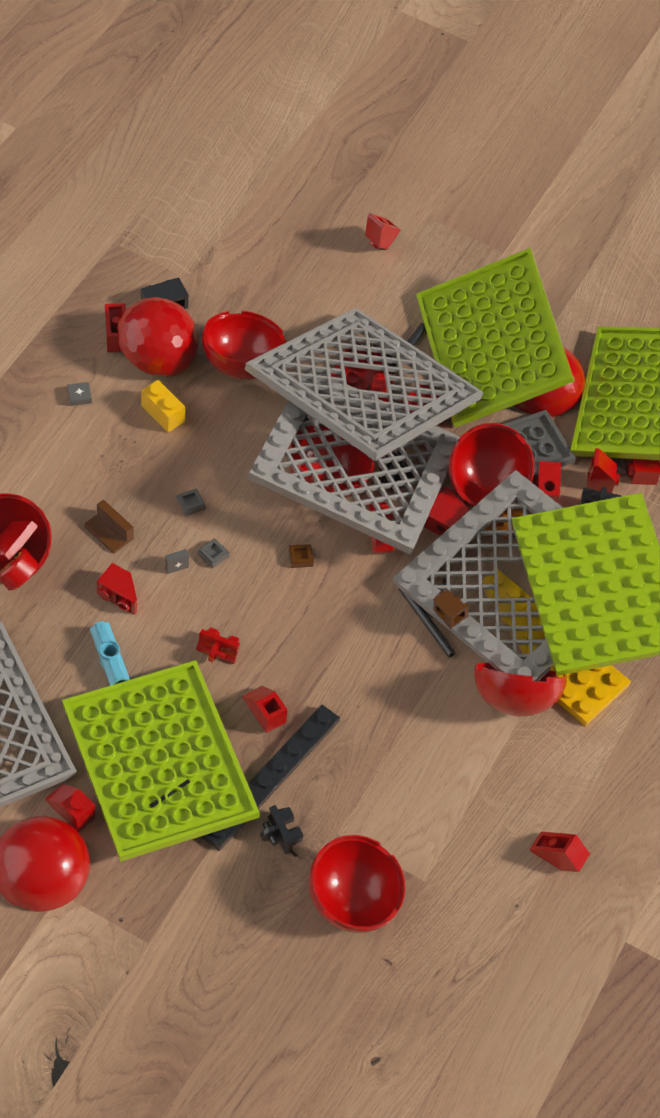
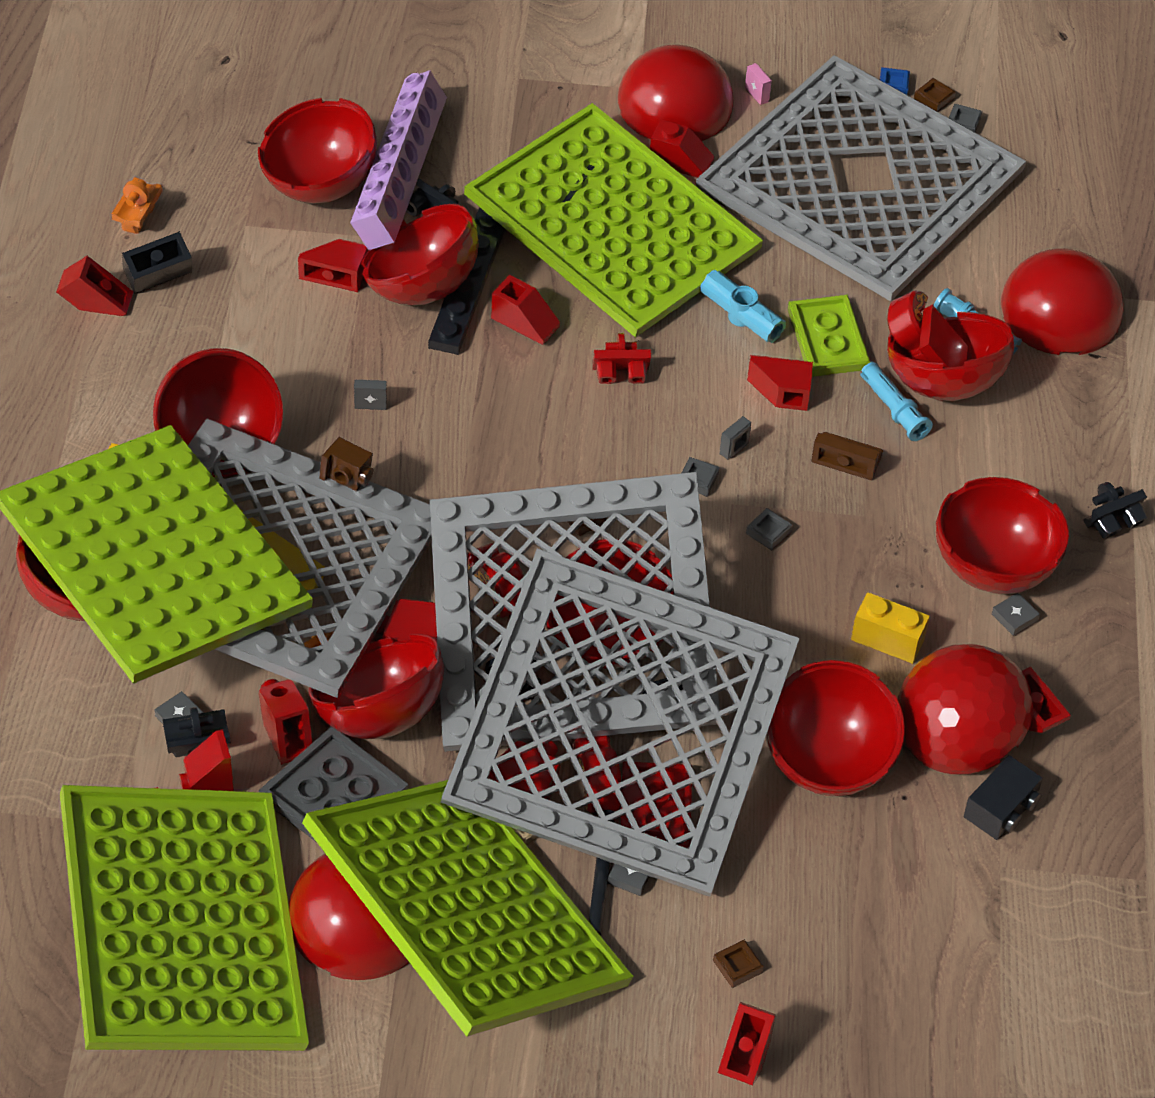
camera: 160 degrees right, 5 degrees down
none -> orange hips [111,177,163,234]
none -> black brick [122,231,192,294]
none -> red slope [298,239,368,292]
none -> lavender brick [350,70,447,250]
none -> dark grey tile [354,379,387,410]
none -> red piece [361,204,479,305]
none -> reddish brown tile [713,939,764,988]
none -> lime tile [787,295,871,377]
none -> medium azure pin [860,362,933,441]
none -> red piece [936,477,1069,594]

